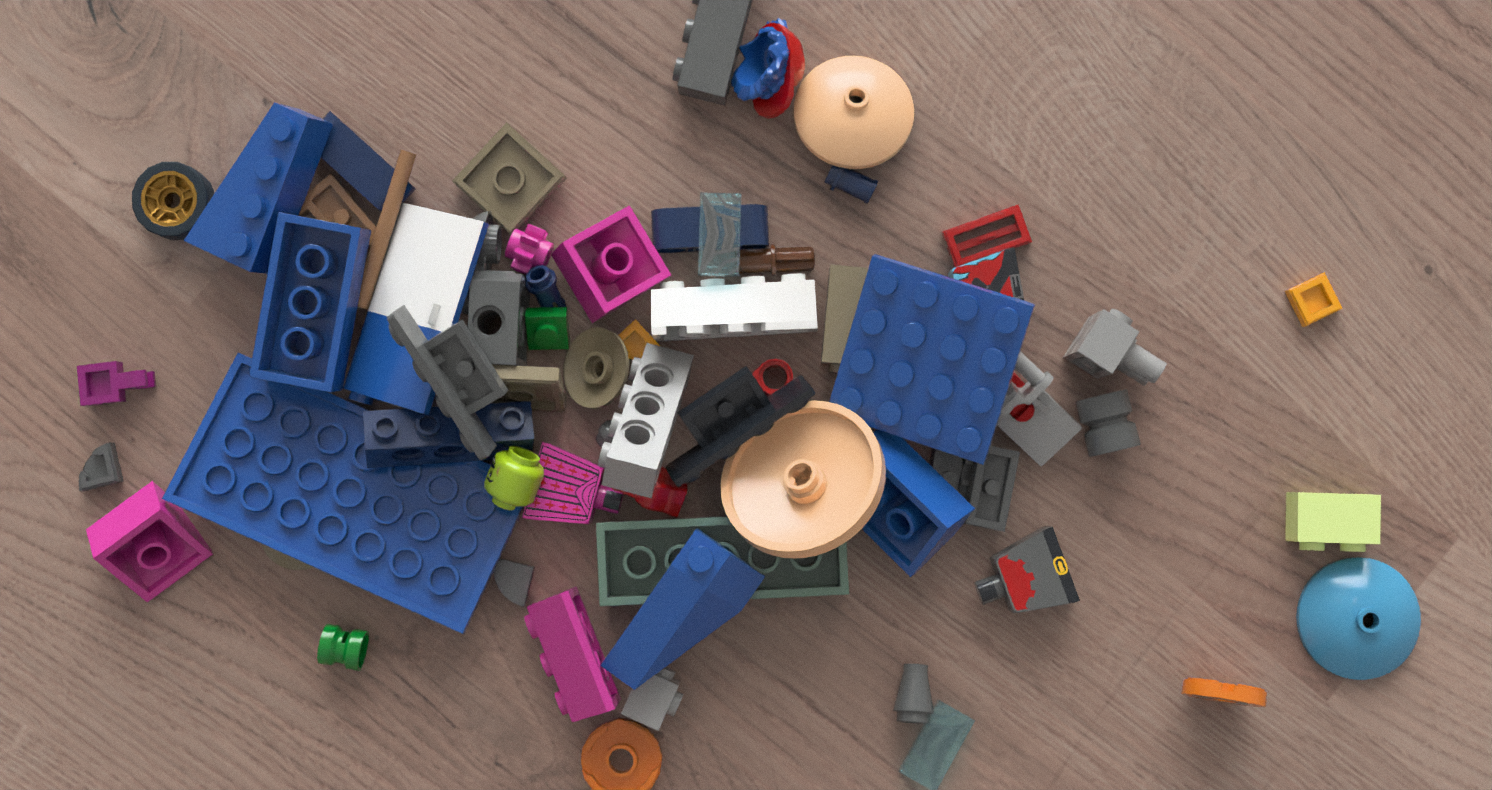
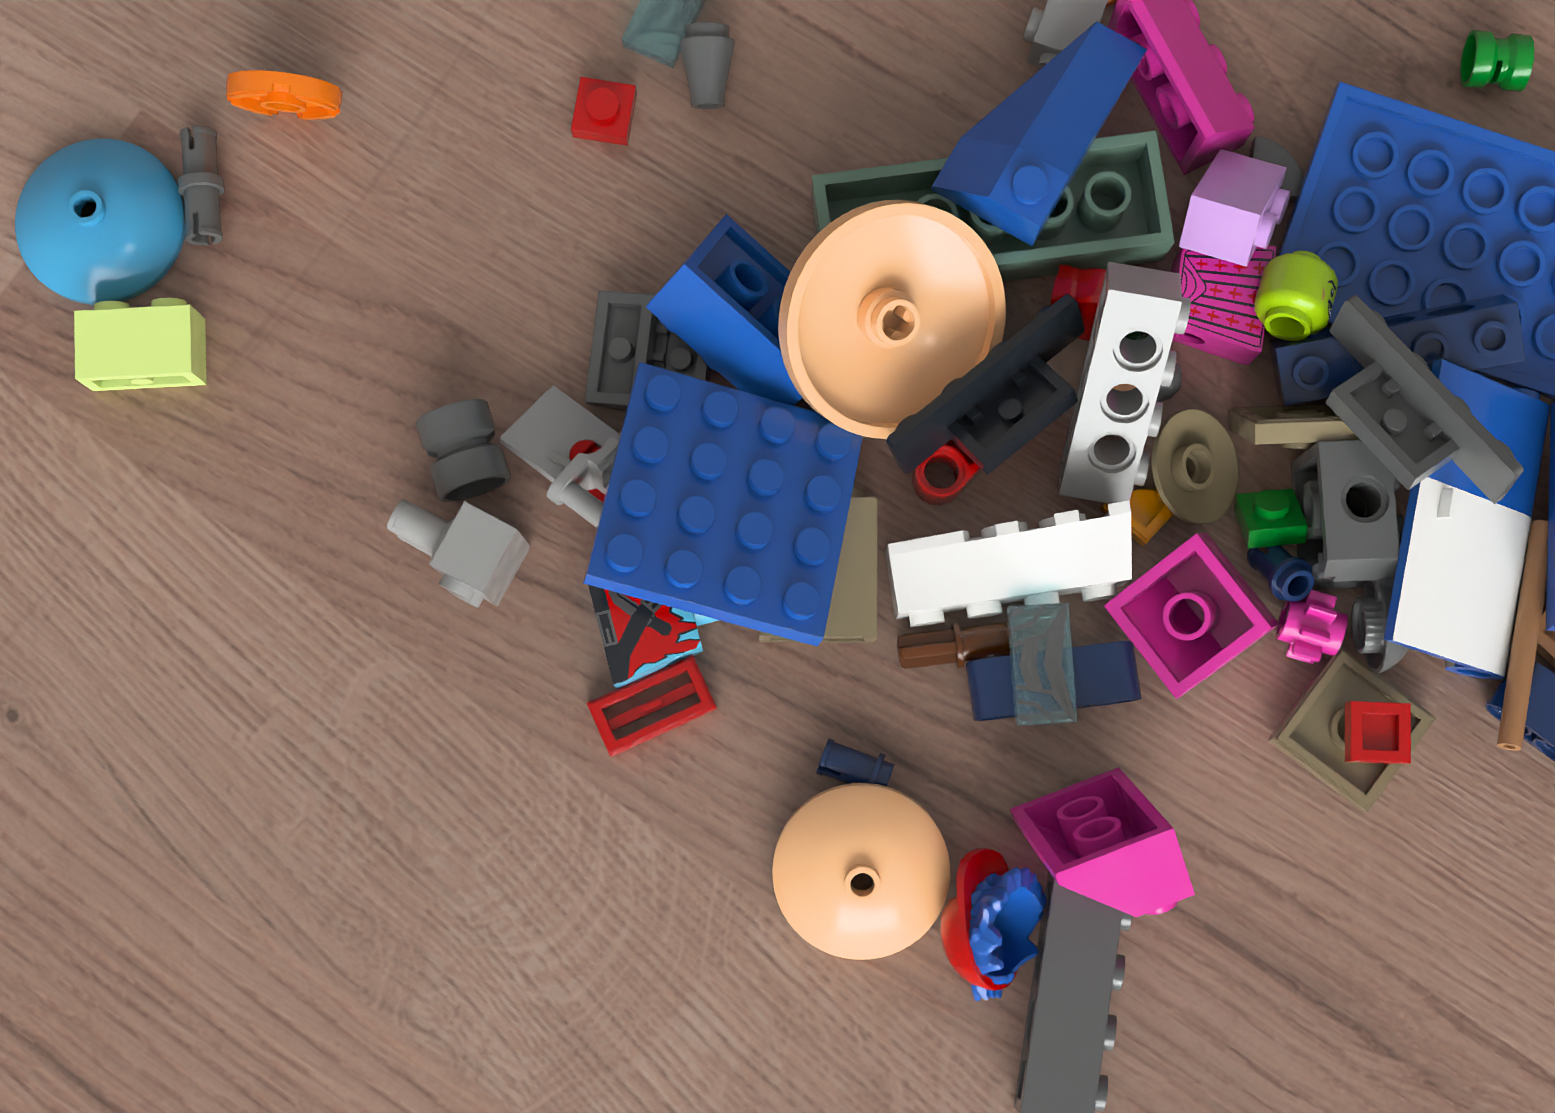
camera: 170 degrees right, 5 degrees down
torso [974,526,1080,613] -> none
light orange tile [1284,272,1343,327] -> none
none -> dark grey pin [178,126,225,246]
none -> red plate [571,76,637,146]
none -> dark pink slope [1010,767,1195,917]
none -> lavender brick [1179,149,1290,266]
none -> red plate [1345,701,1411,764]

